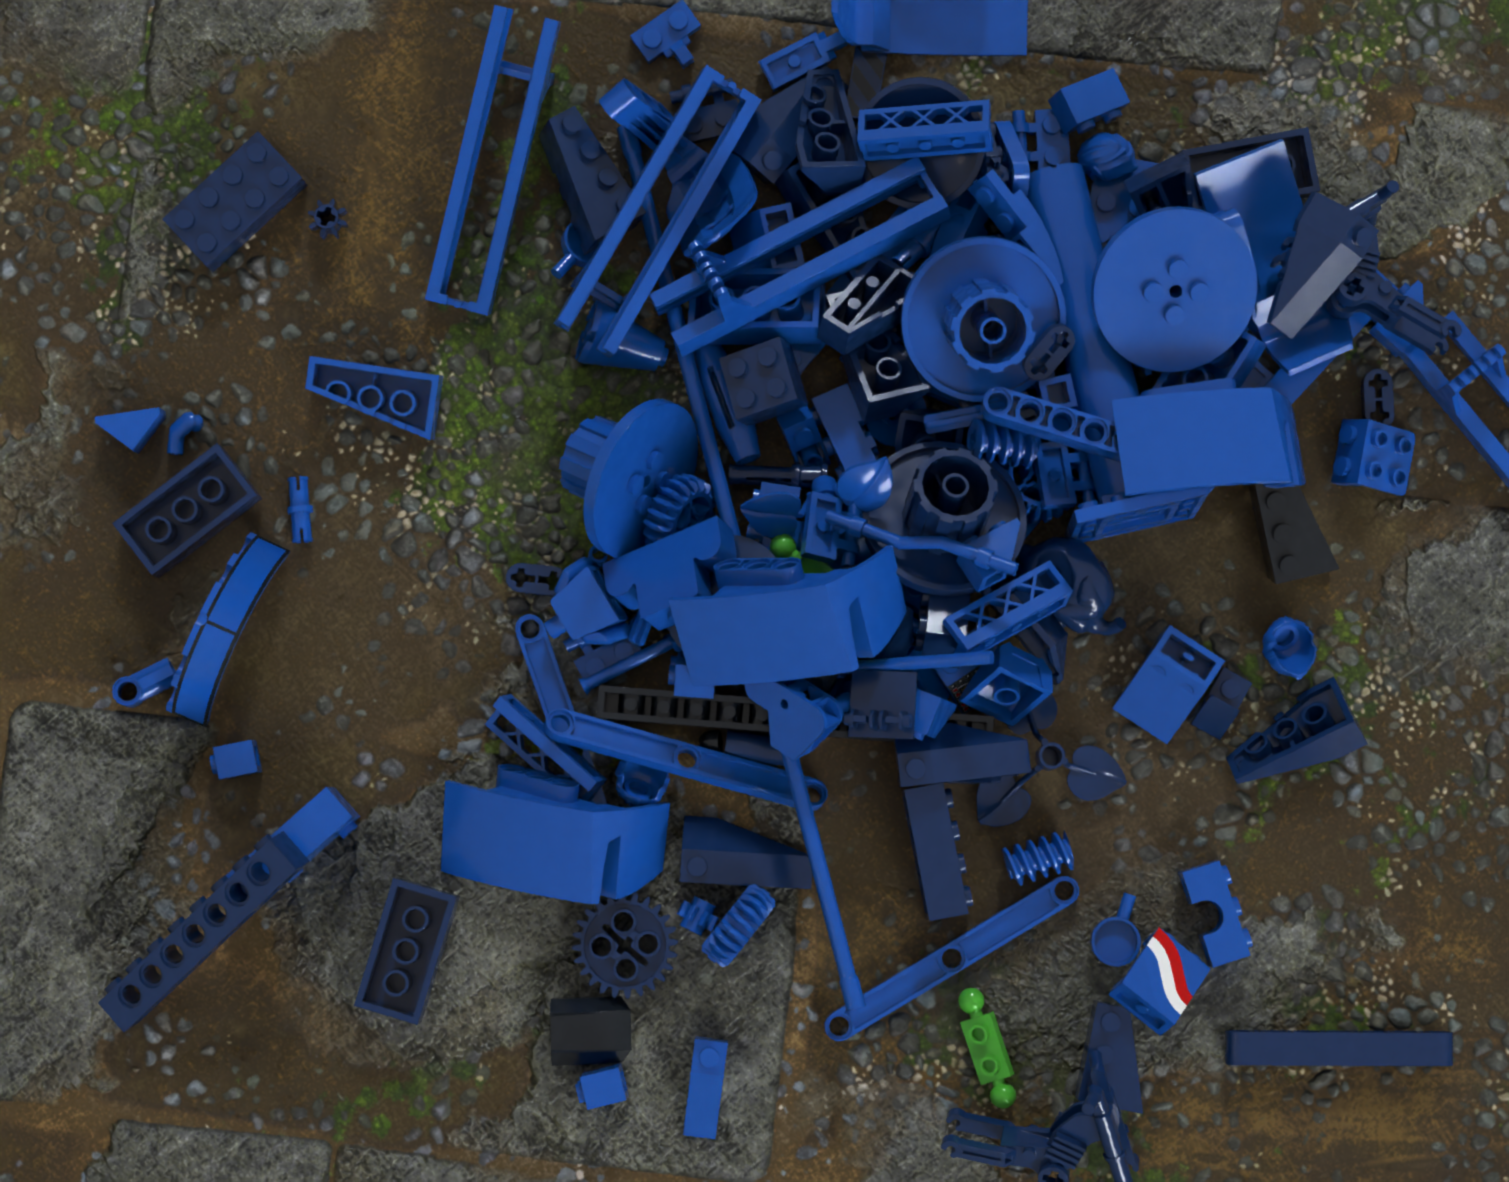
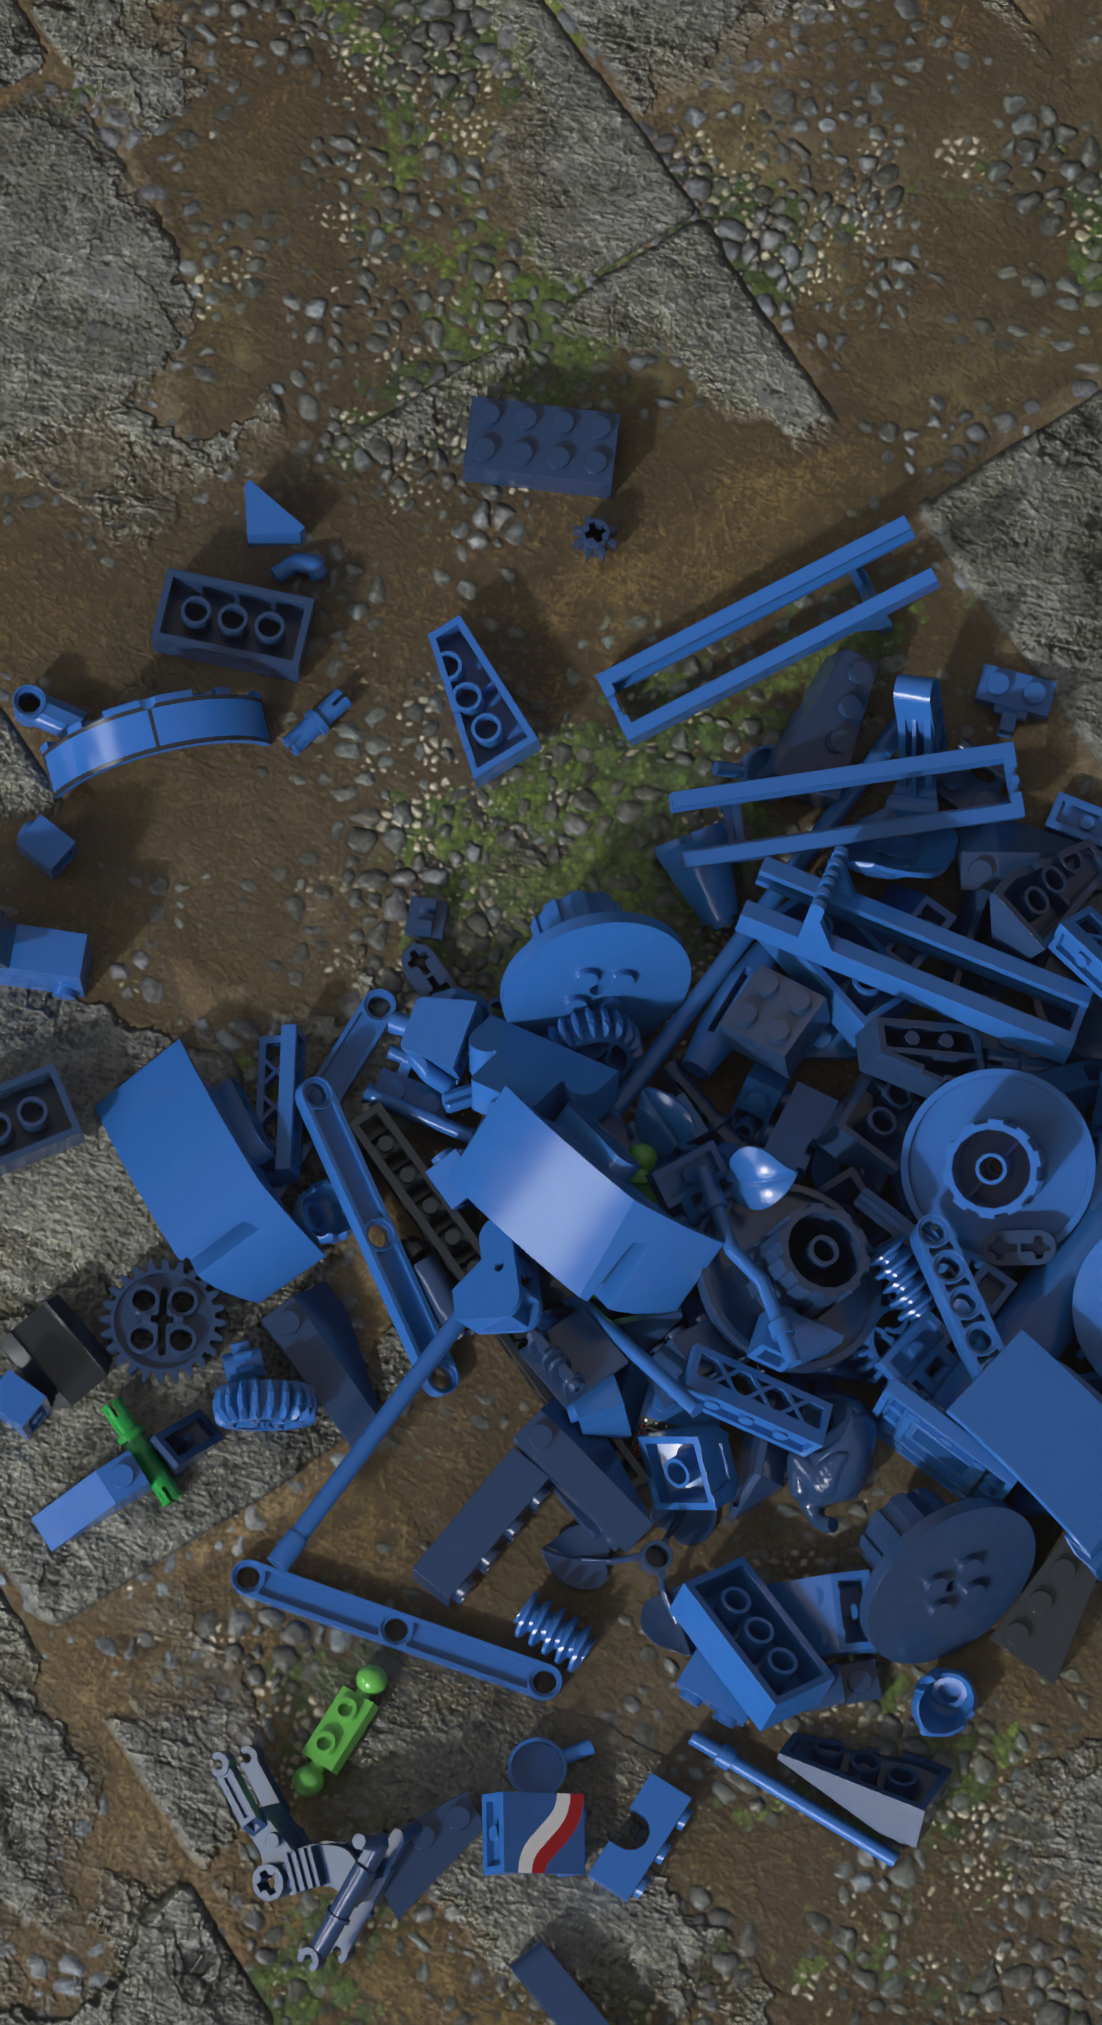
camera: 45 degrees right, 10 degrees down
none -> green pin [100,1396,184,1508]
none -> dark blue slope [150,1409,224,1477]
none -> dark blue tile [405,896,449,943]
none -> blue brick [669,1556,835,1732]
none -> blue slope [675,1648,748,1729]
none -> blue bar [688,1730,900,1867]
none -> dark blue piece [859,1488,1036,1664]

